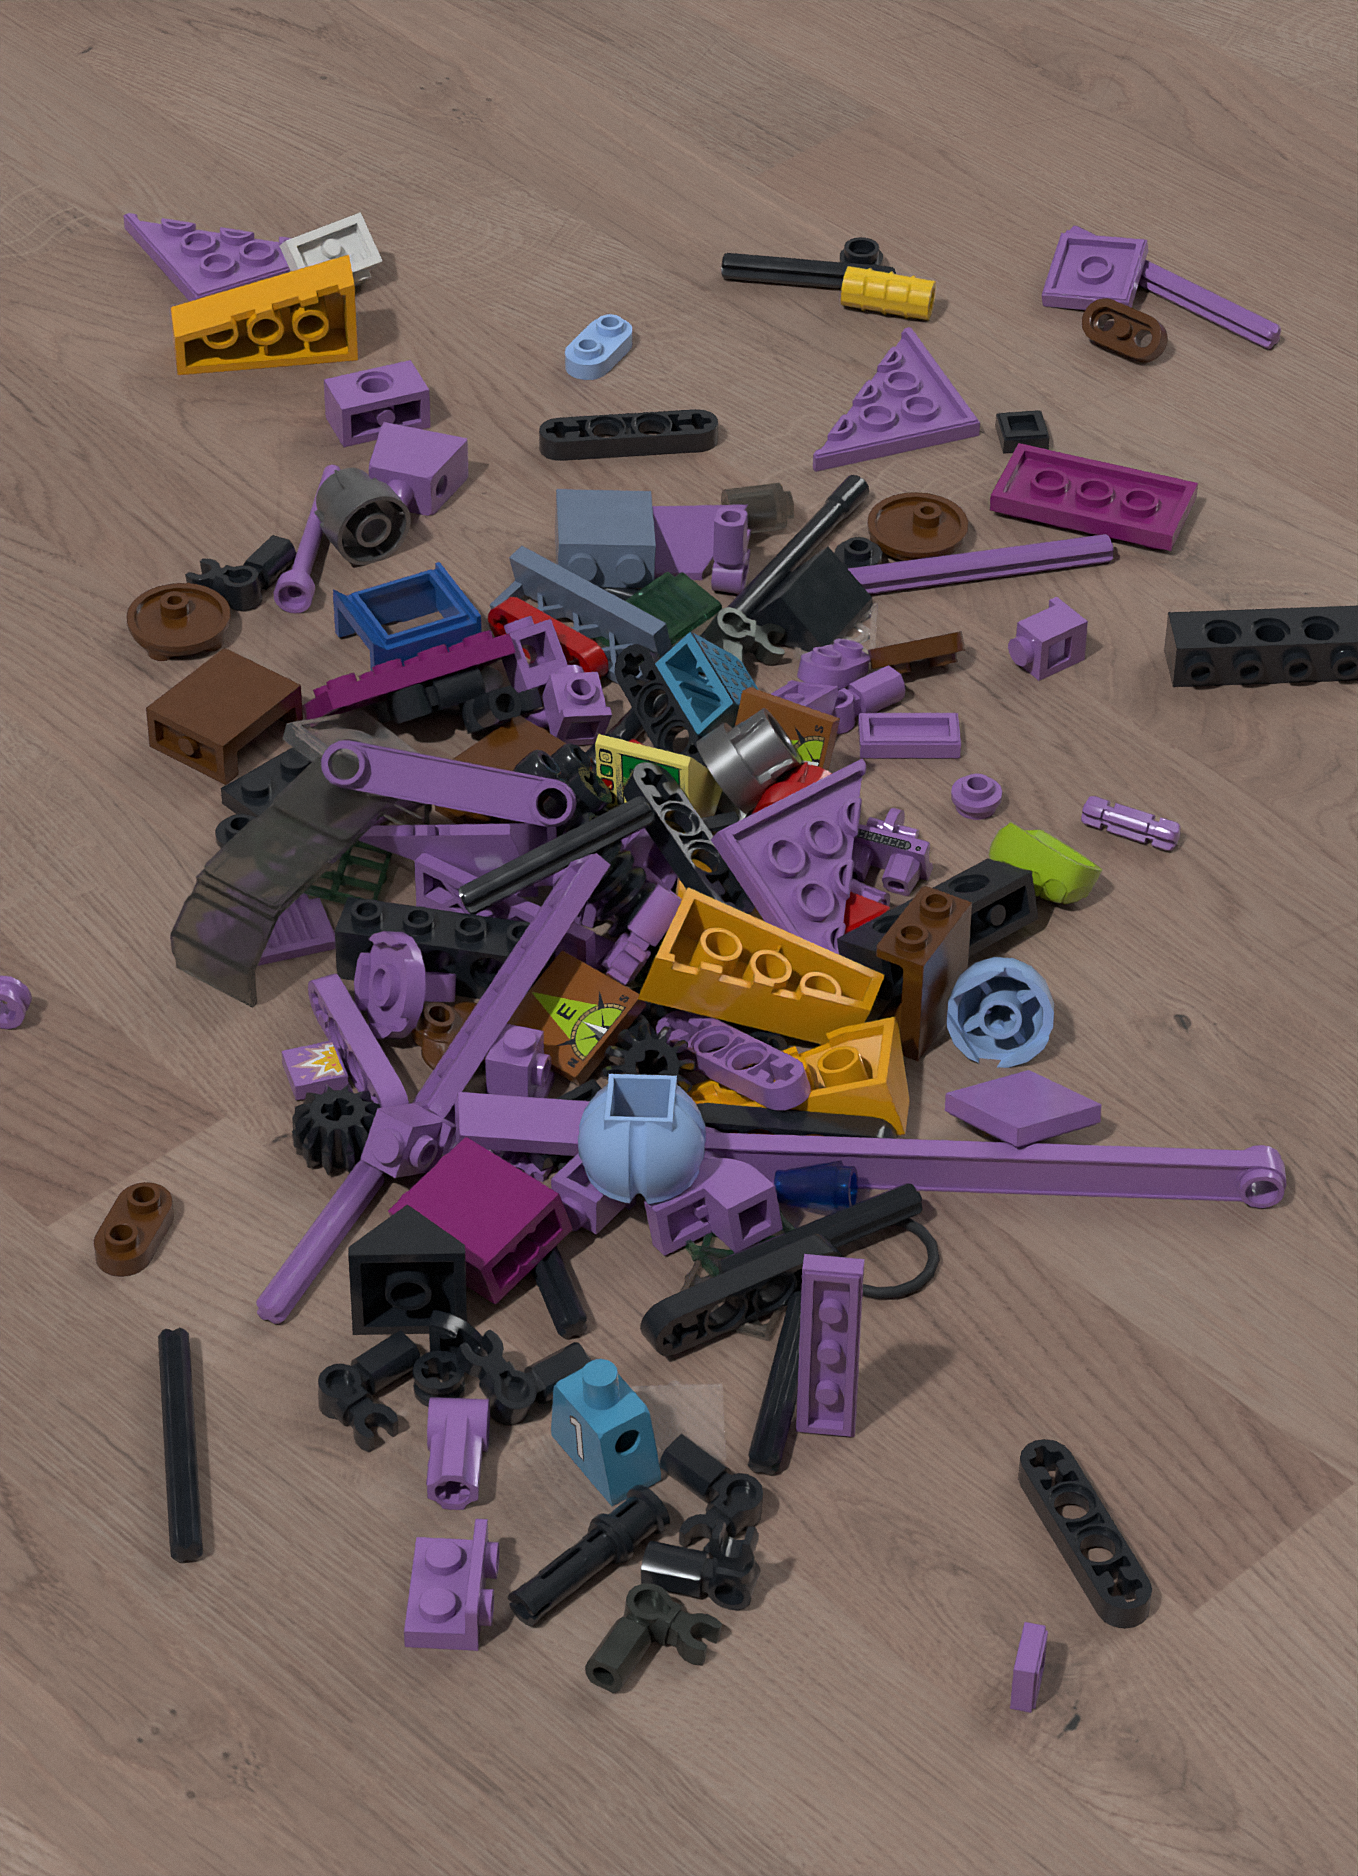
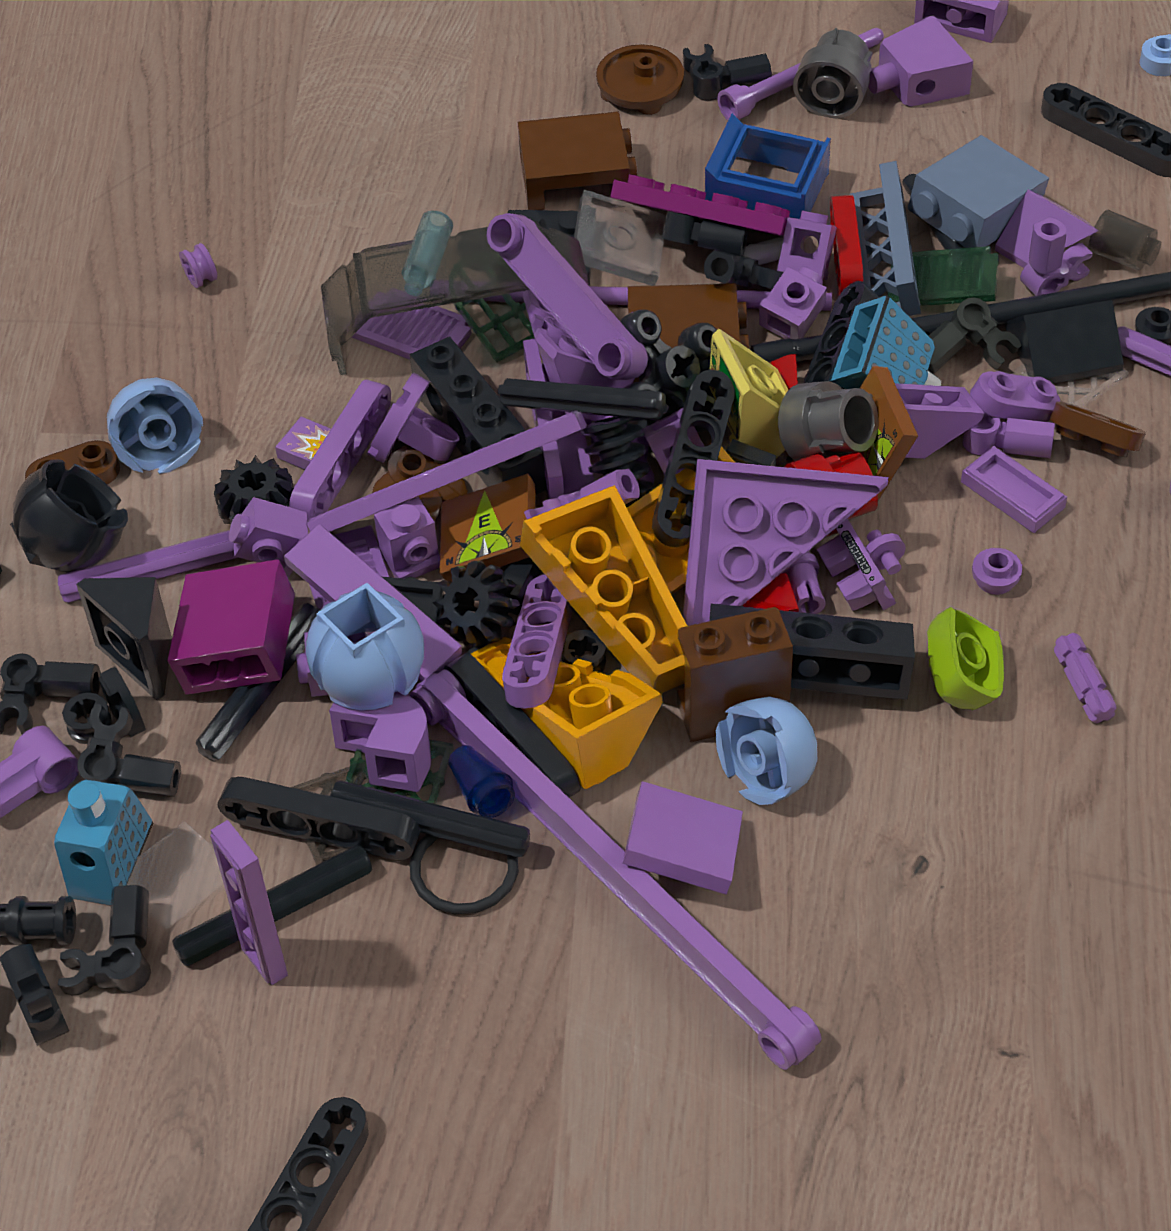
camera: 50 degrees right, 10 degrees up
none -> black piece [10,459,128,573]
none -> light blue cylinder [107,377,203,474]
none -> clear light blue cylinder [401,210,453,296]

